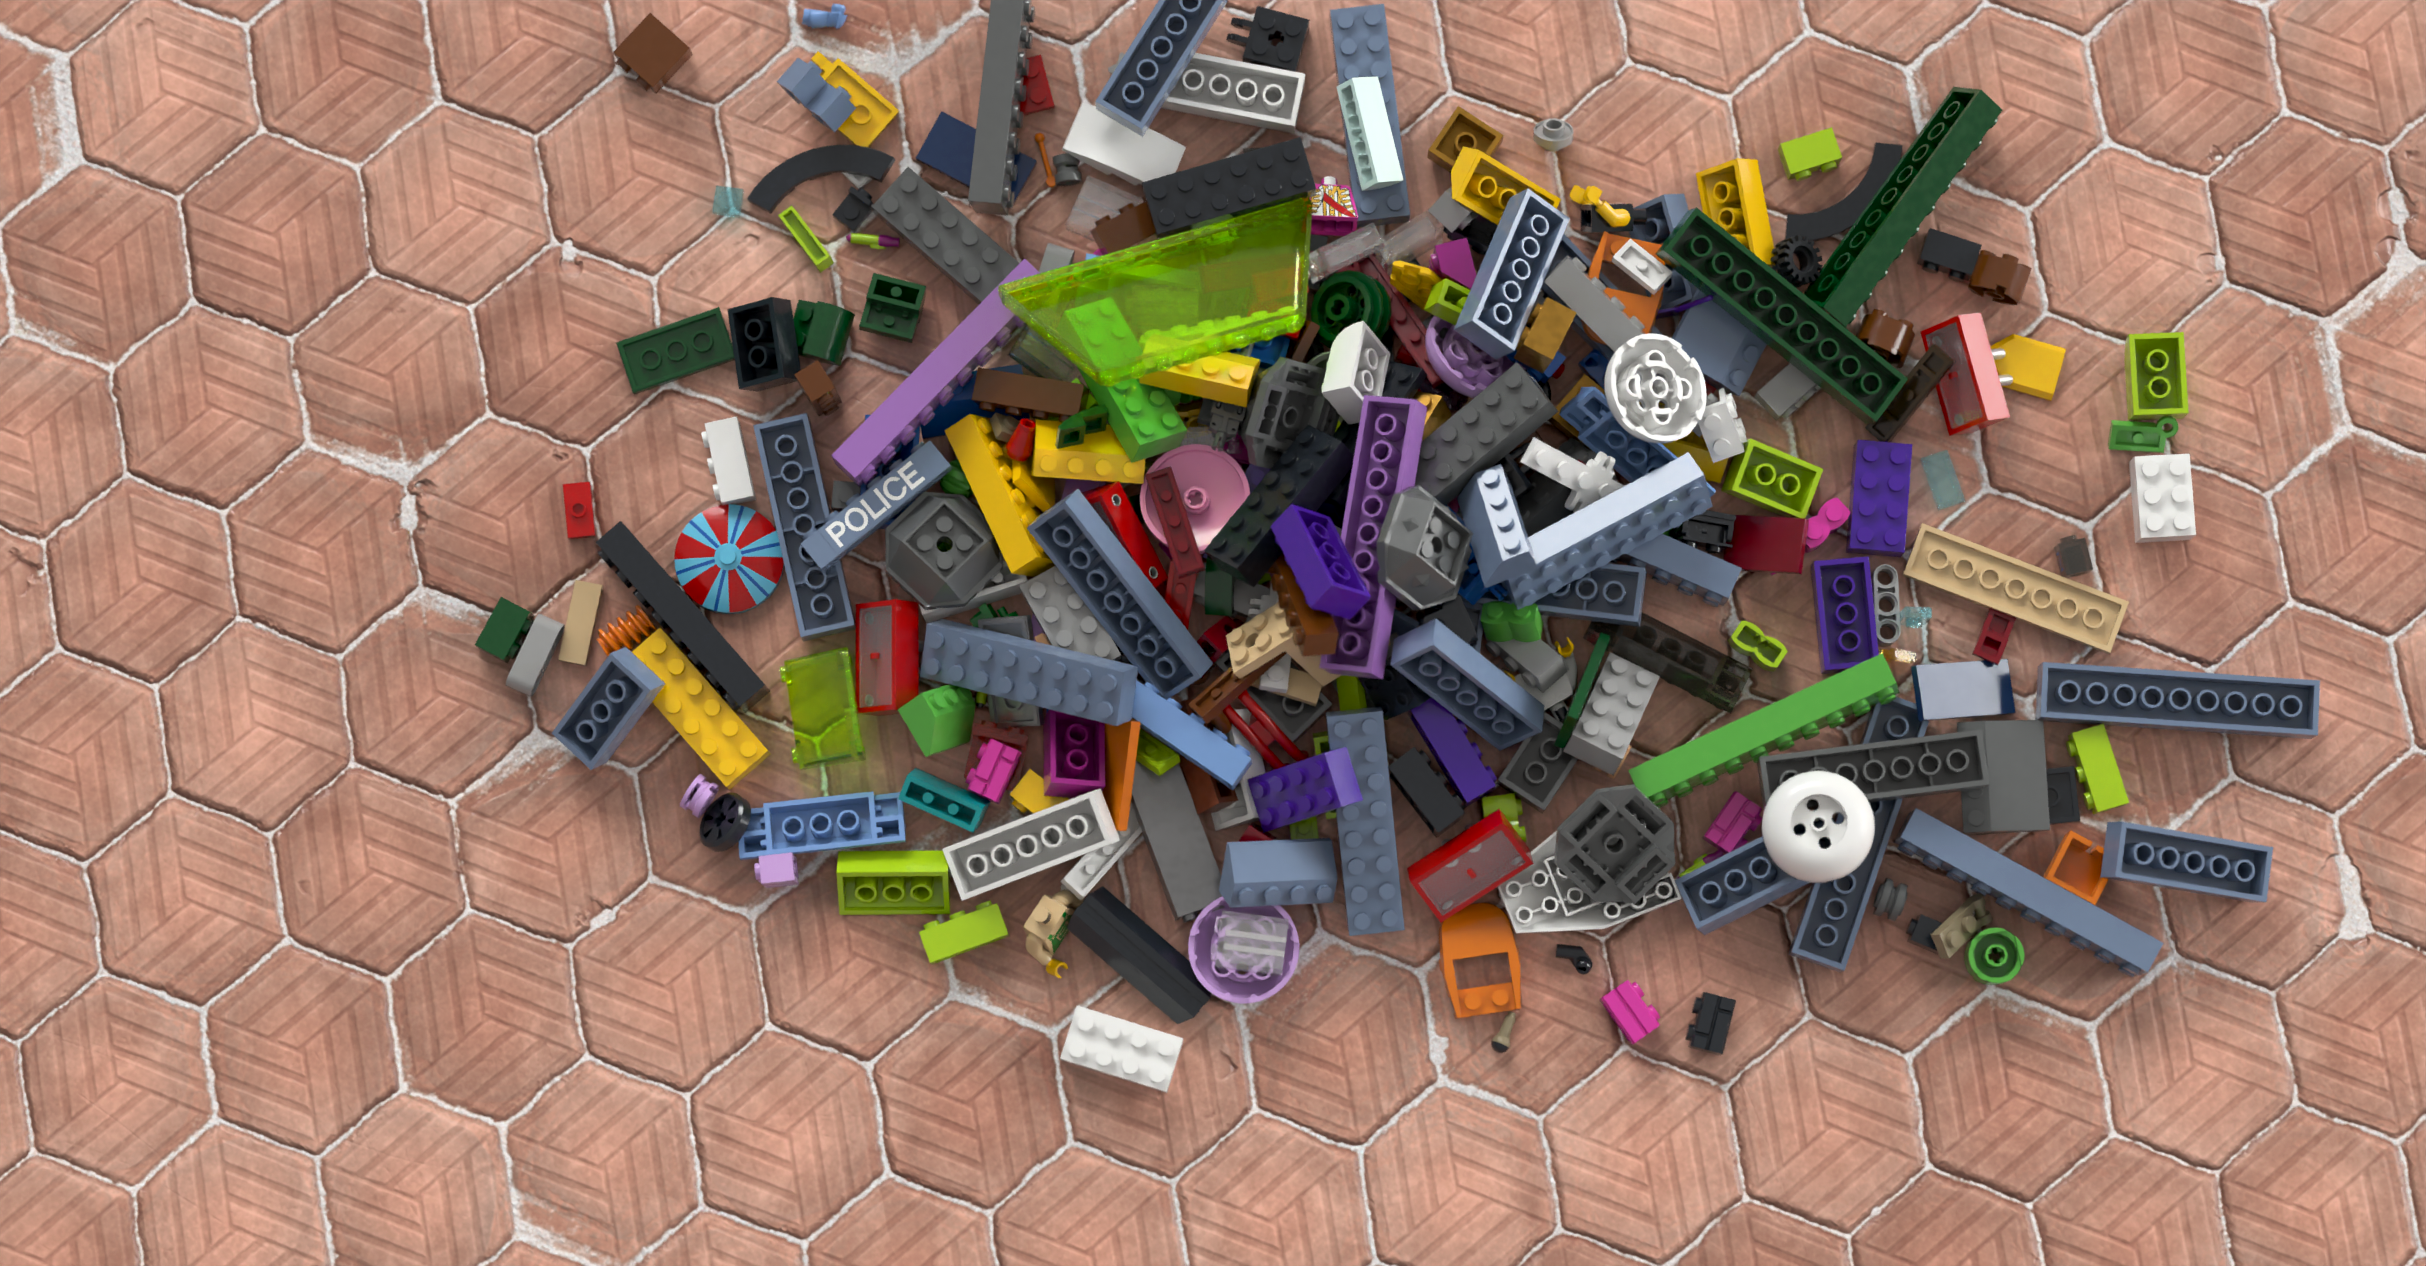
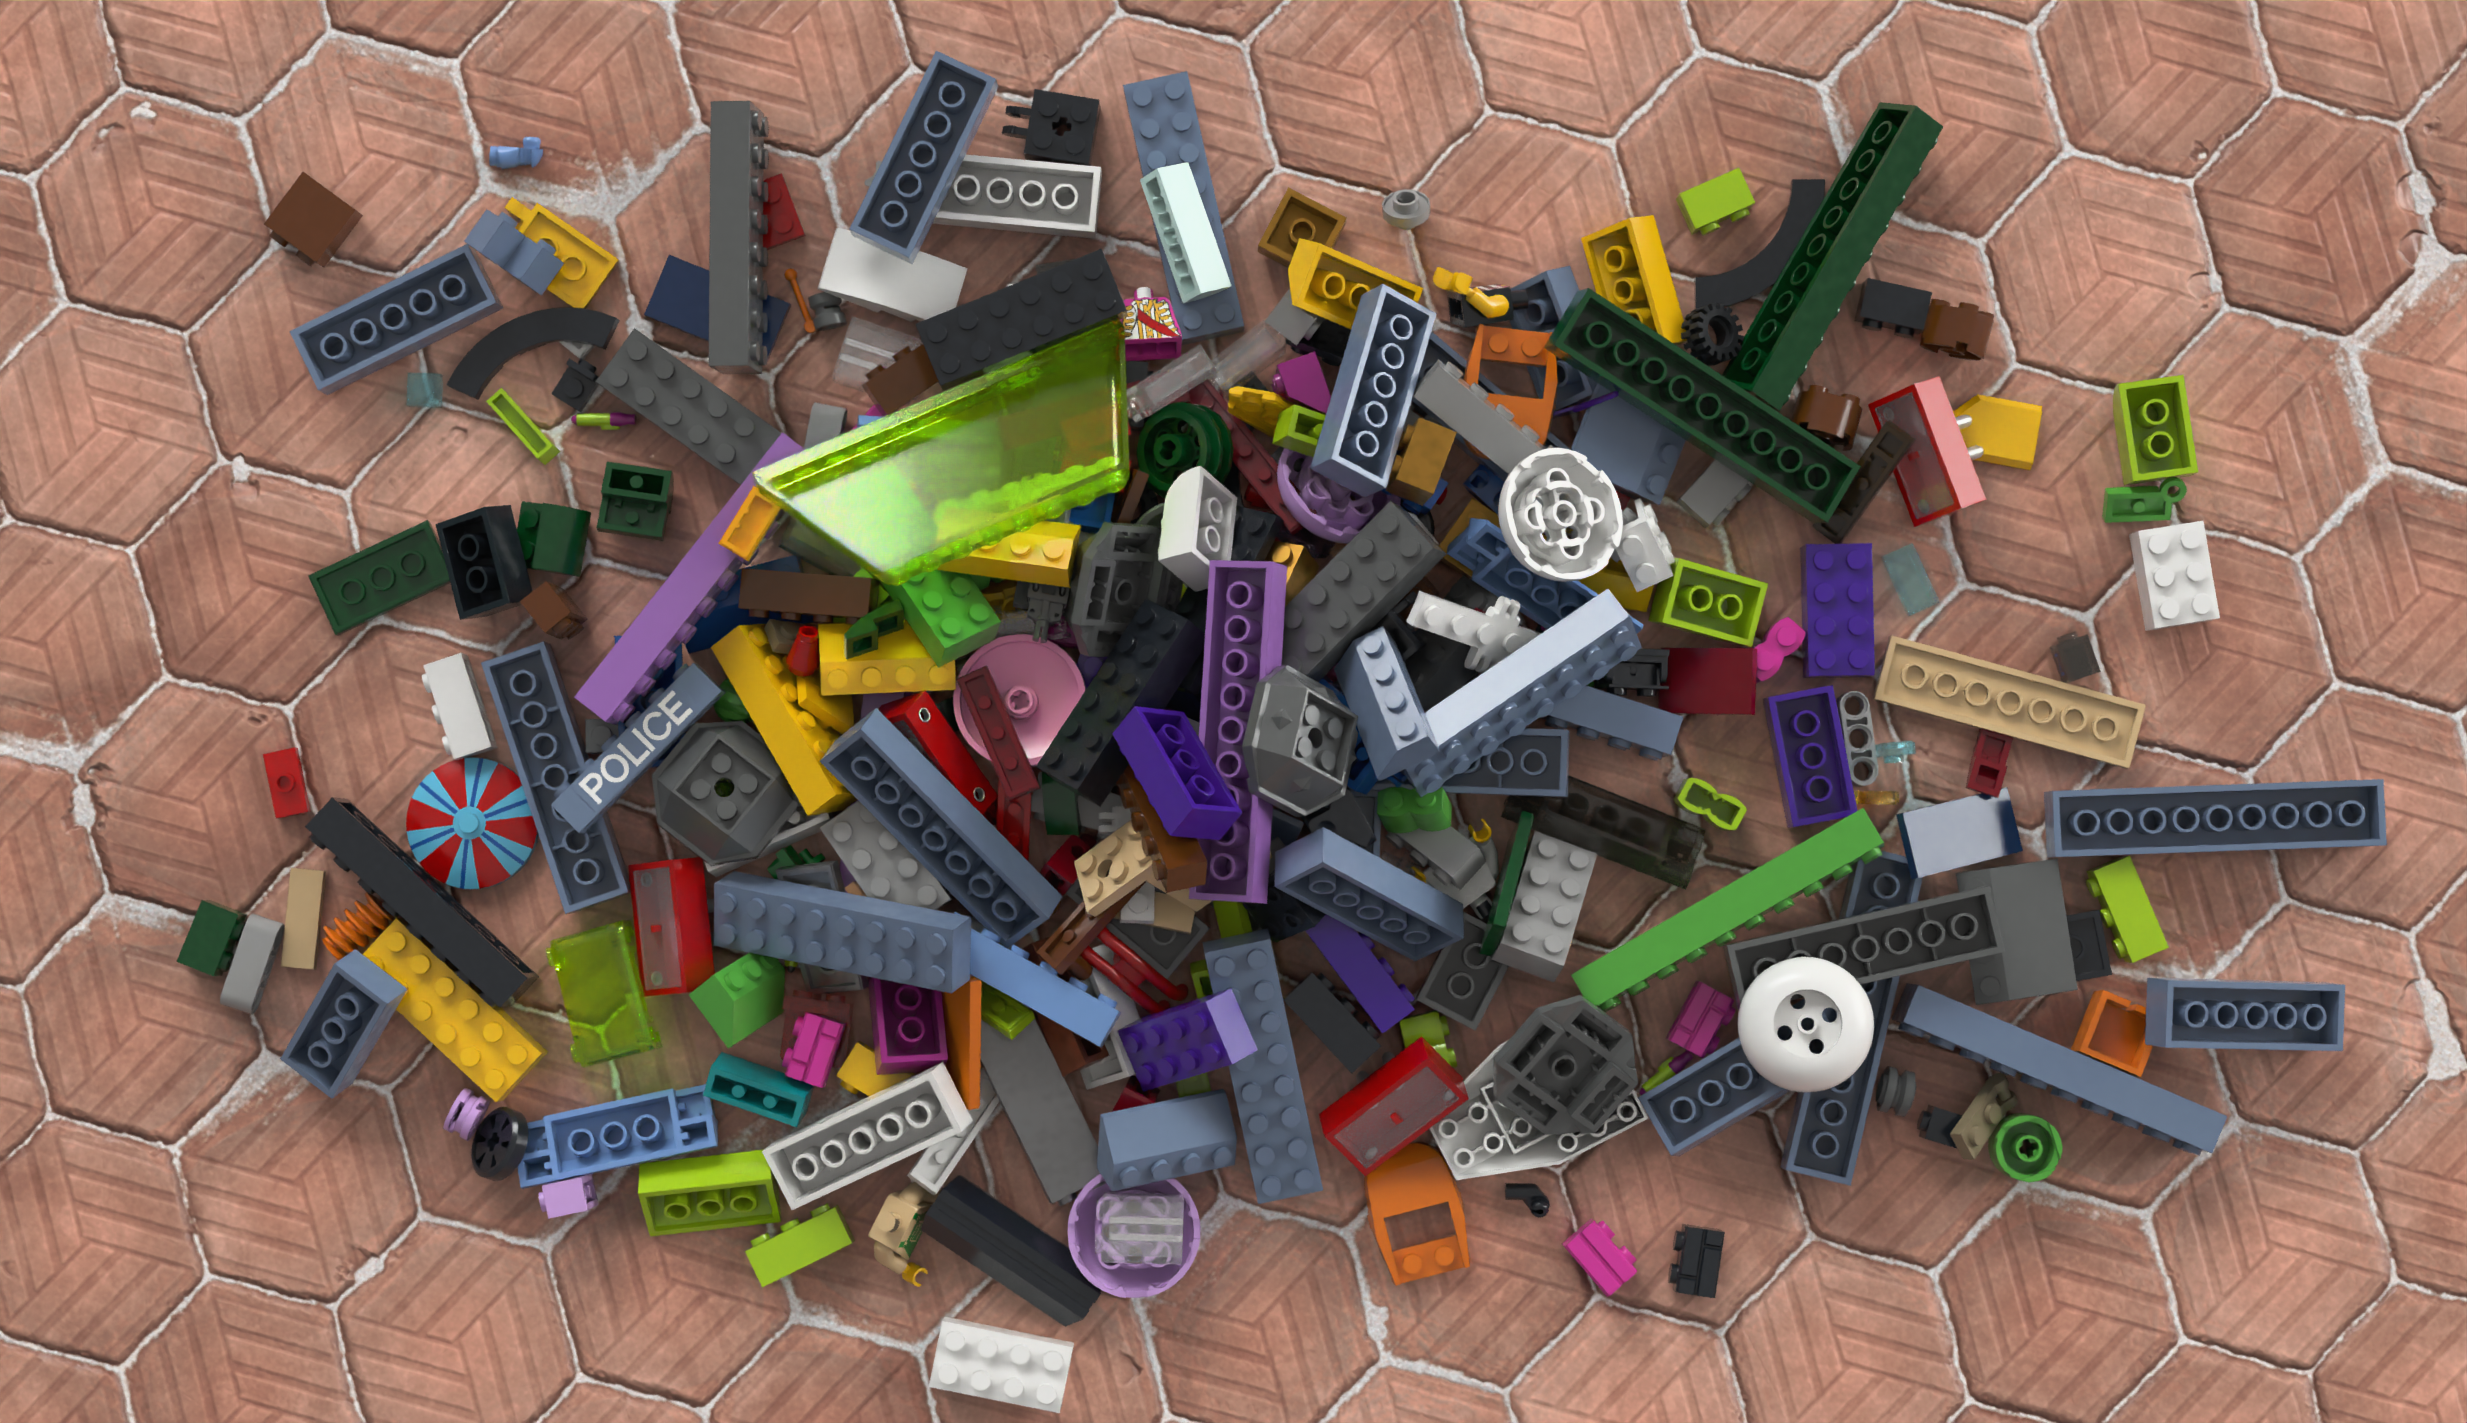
camera: 10 degrees left, 5 degrees up
dark tan piece [1491,1011,1516,1053] -> none
white plate [1612,239,1672,295] -> none
none -> sand blue brick [289,244,503,395]
none -> light orange plate [718,486,784,562]

